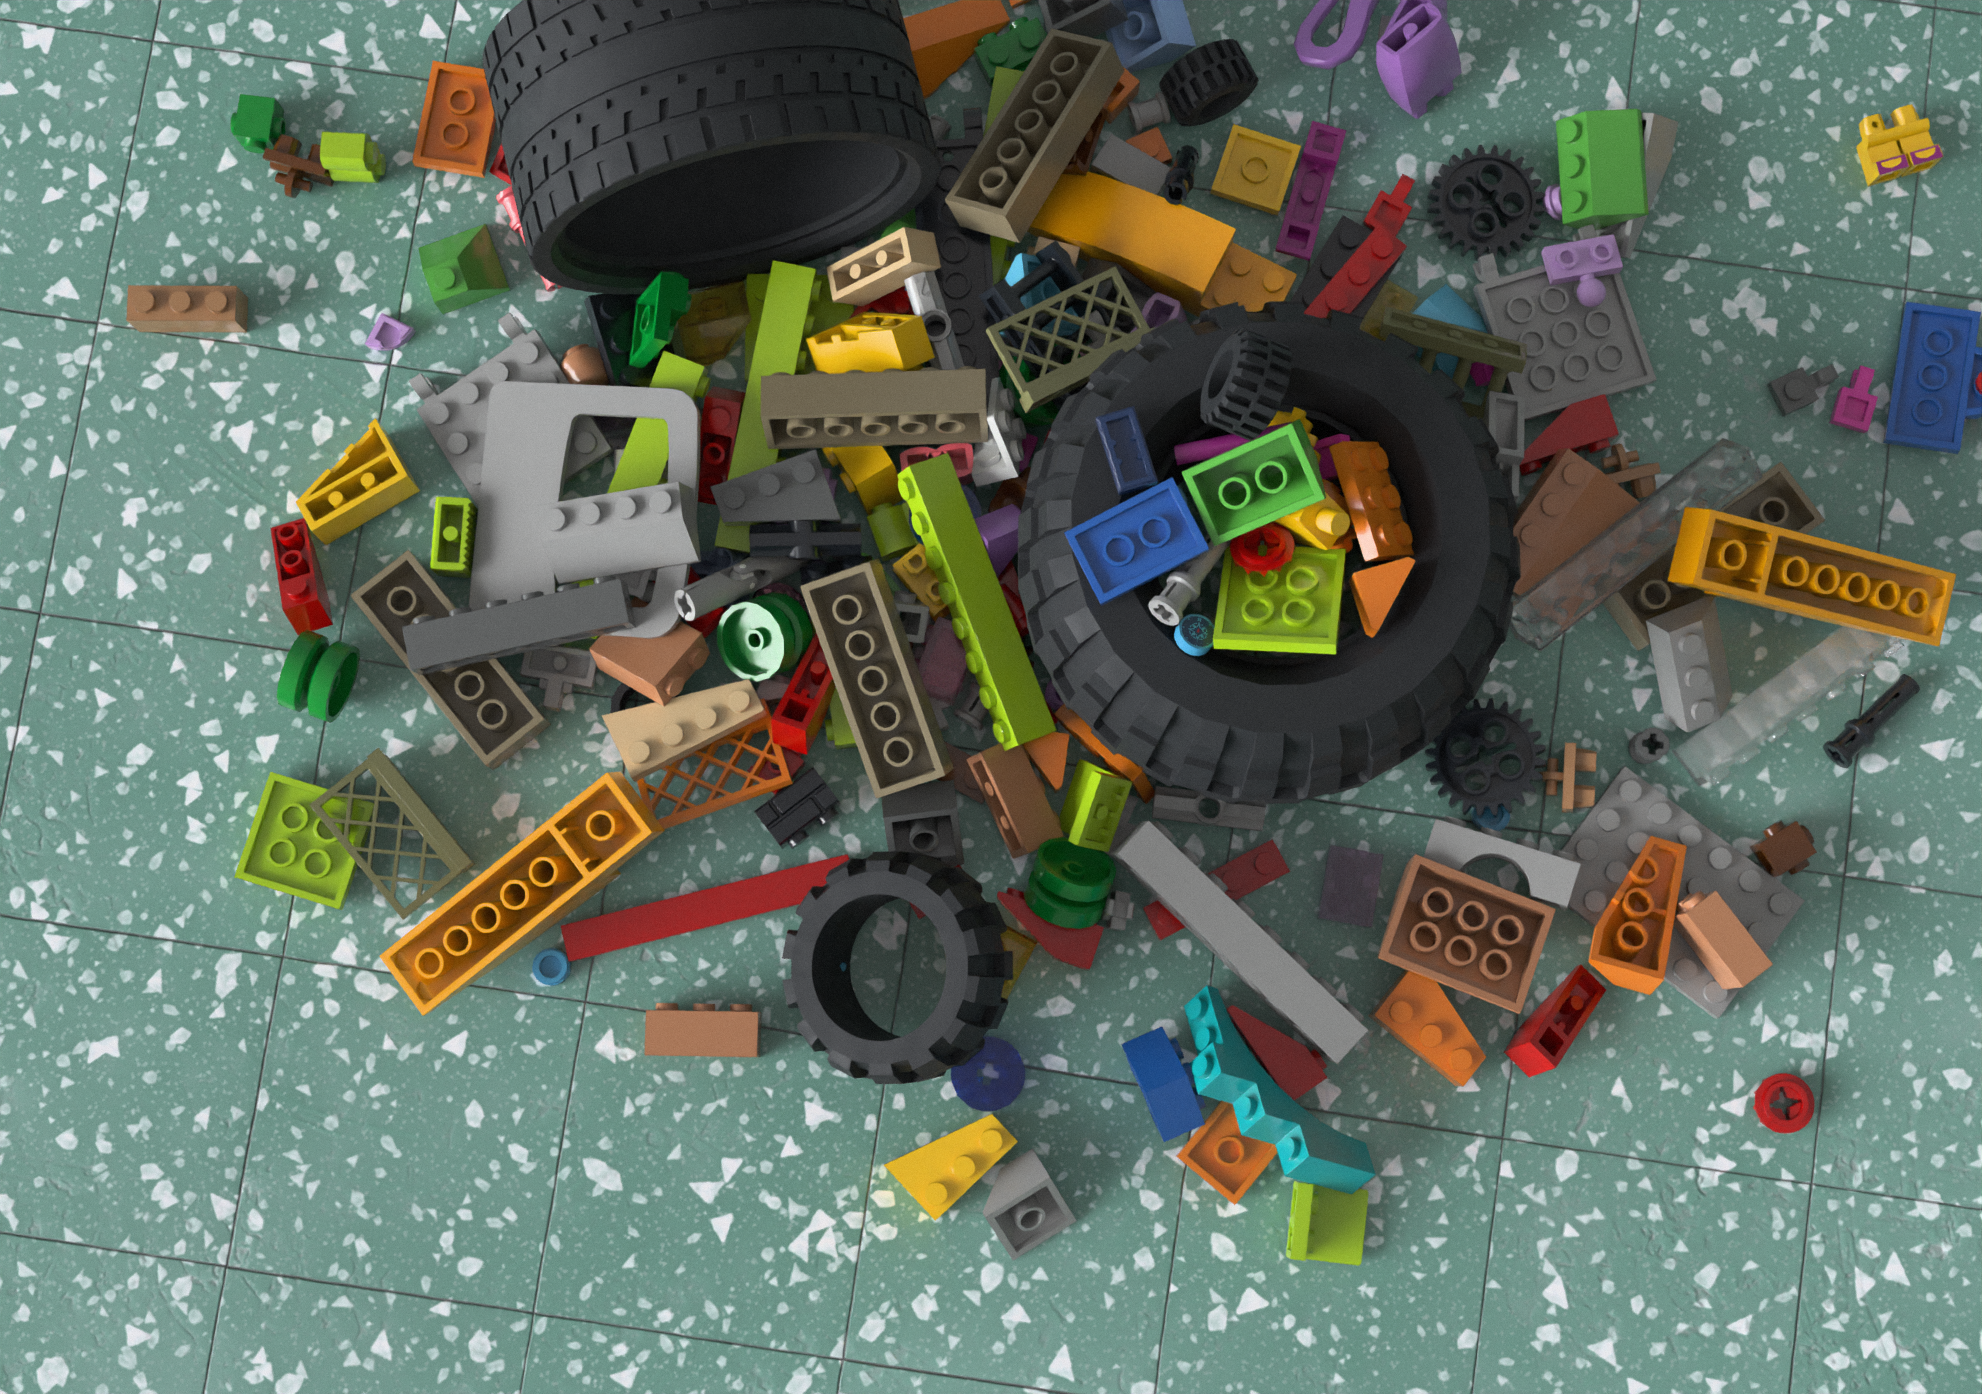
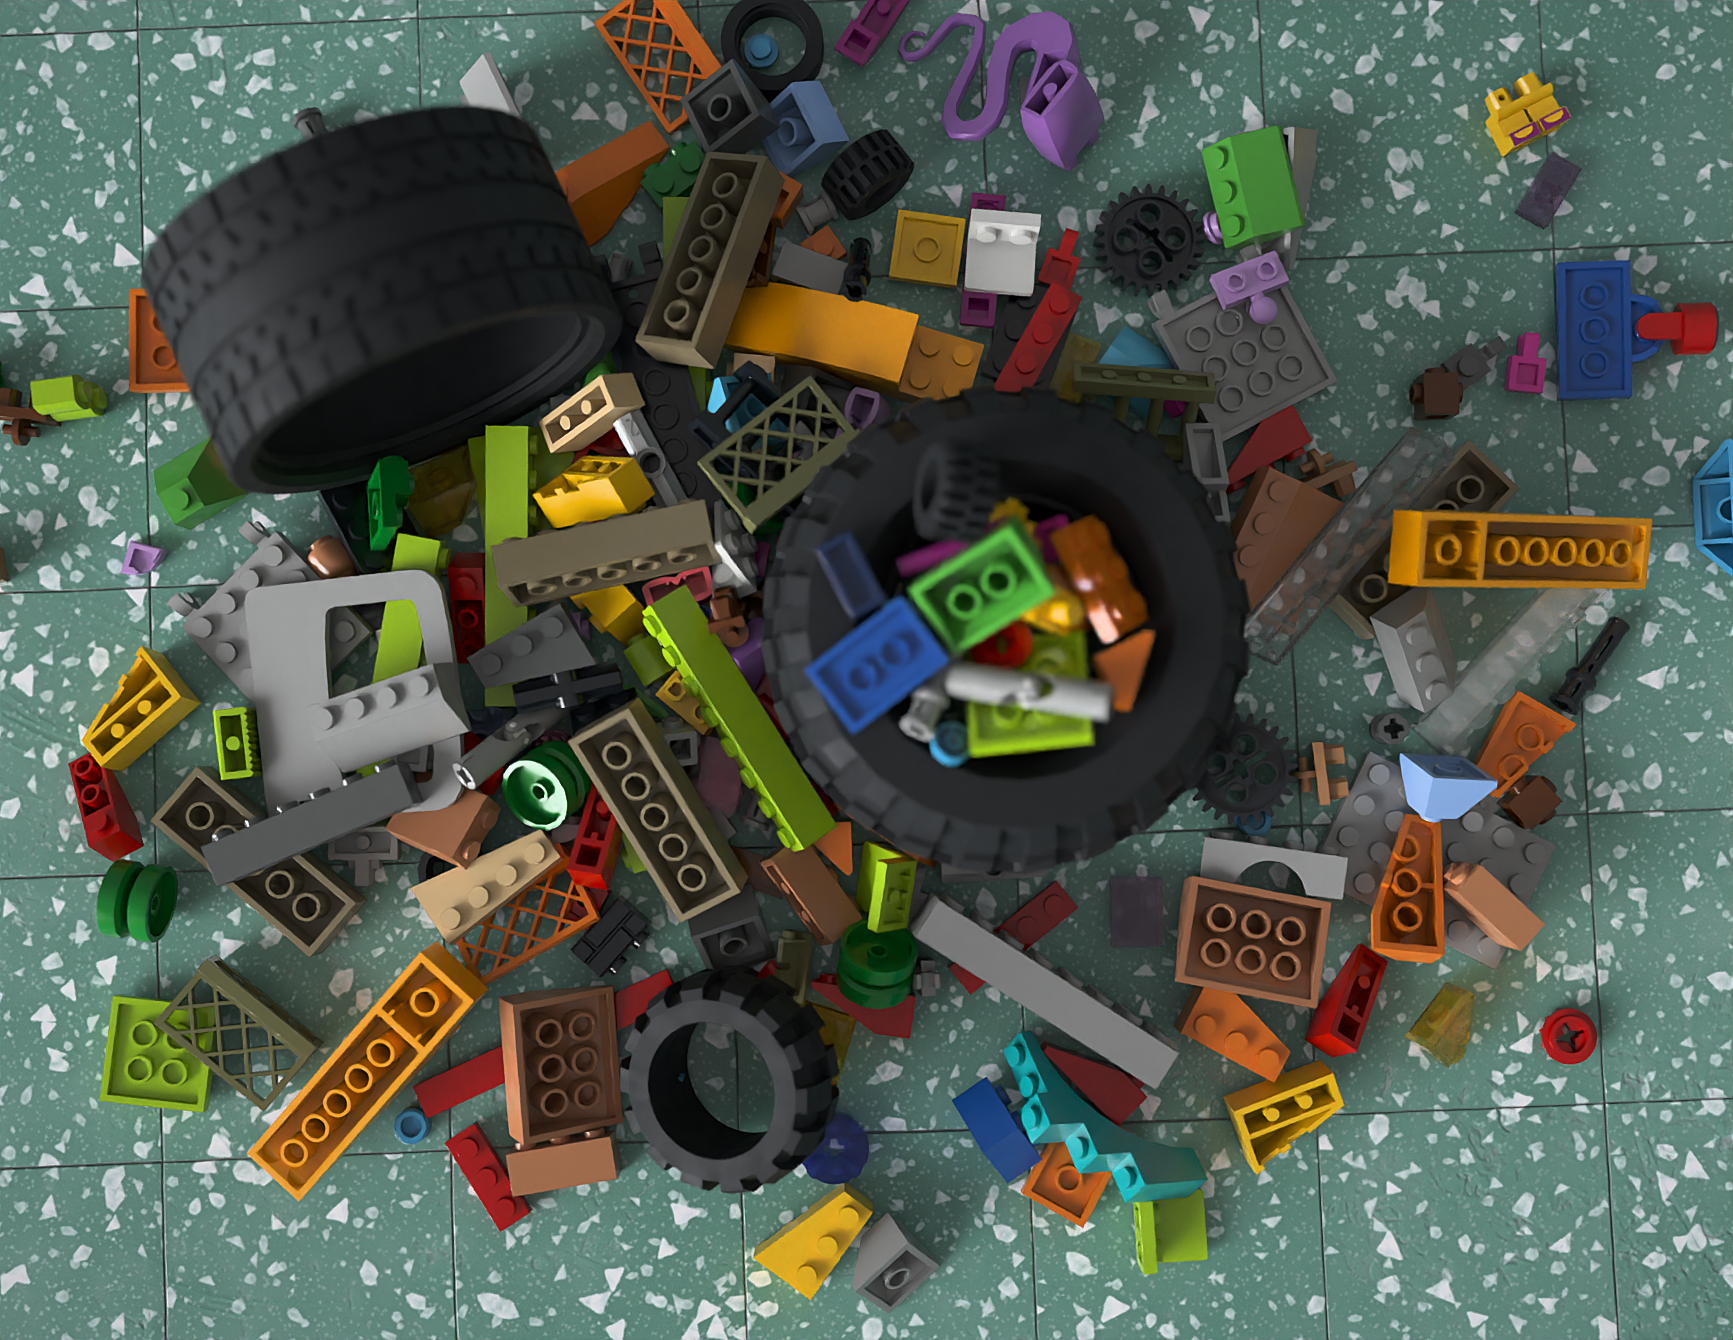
camera: 10 degrees left, 5 degrees up
none -> red plate [445,1121,532,1232]
none -> nougat slope [498,985,623,1146]
none -> reddish brown hips [707,584,751,647]
none -> olive hinge [774,929,814,1004]
none -> light grey piece [947,661,1115,721]
none -> white bracket [964,209,1041,297]
none -> yellow wedge [1223,1060,1344,1175]
none -> light blue slope [1399,753,1498,822]
none -> clear yellow slope [1404,982,1475,1068]
none -> reddish brown brick [1409,367,1463,421]
none -> orange wing [1473,690,1577,798]
none -> plate [1514,152,1582,230]

